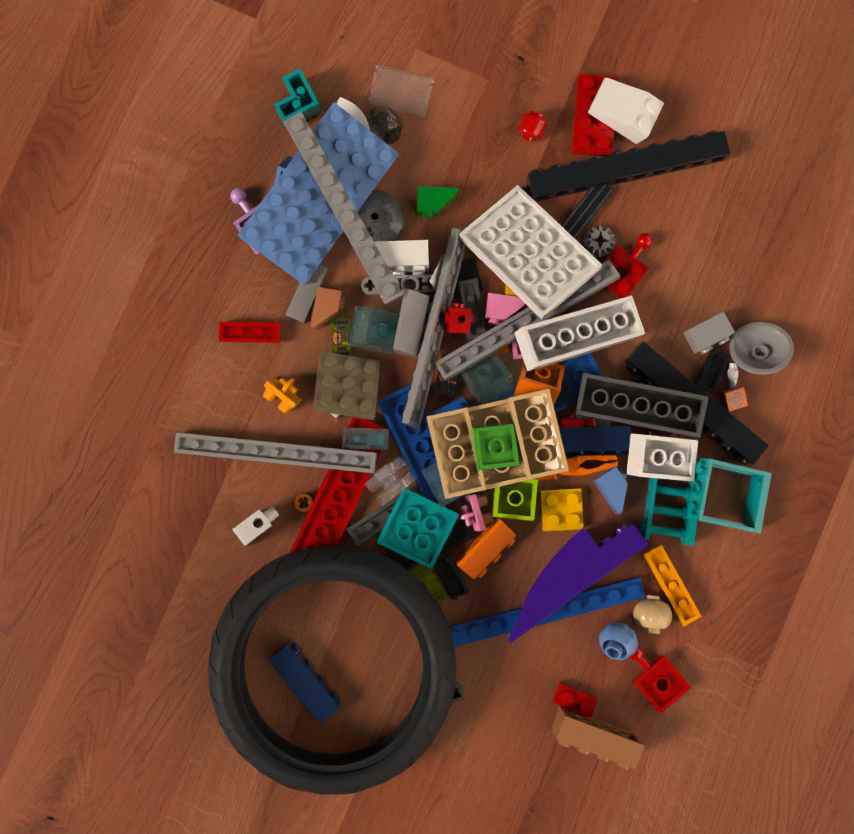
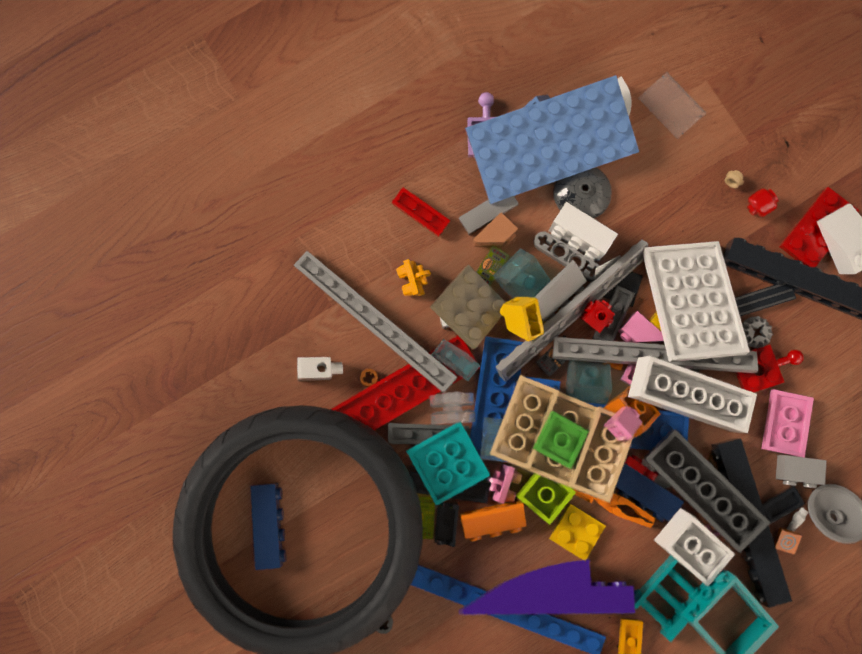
camera: 35 degrees right, 5 degrees down
teal brick [274,68,321,130] -> none
light grey plate [283,112,403,305] -> none
clear smoke plant [368,107,403,145] -> none
green slope [417,187,458,219] -> none
medium blue slope [593,467,628,514] -> none
none -> yellow torso [500,297,544,342]
none -> bright pink slope [604,406,642,440]
none -> tan plate [725,170,744,188]
none -> bright pink plate [761,390,814,458]

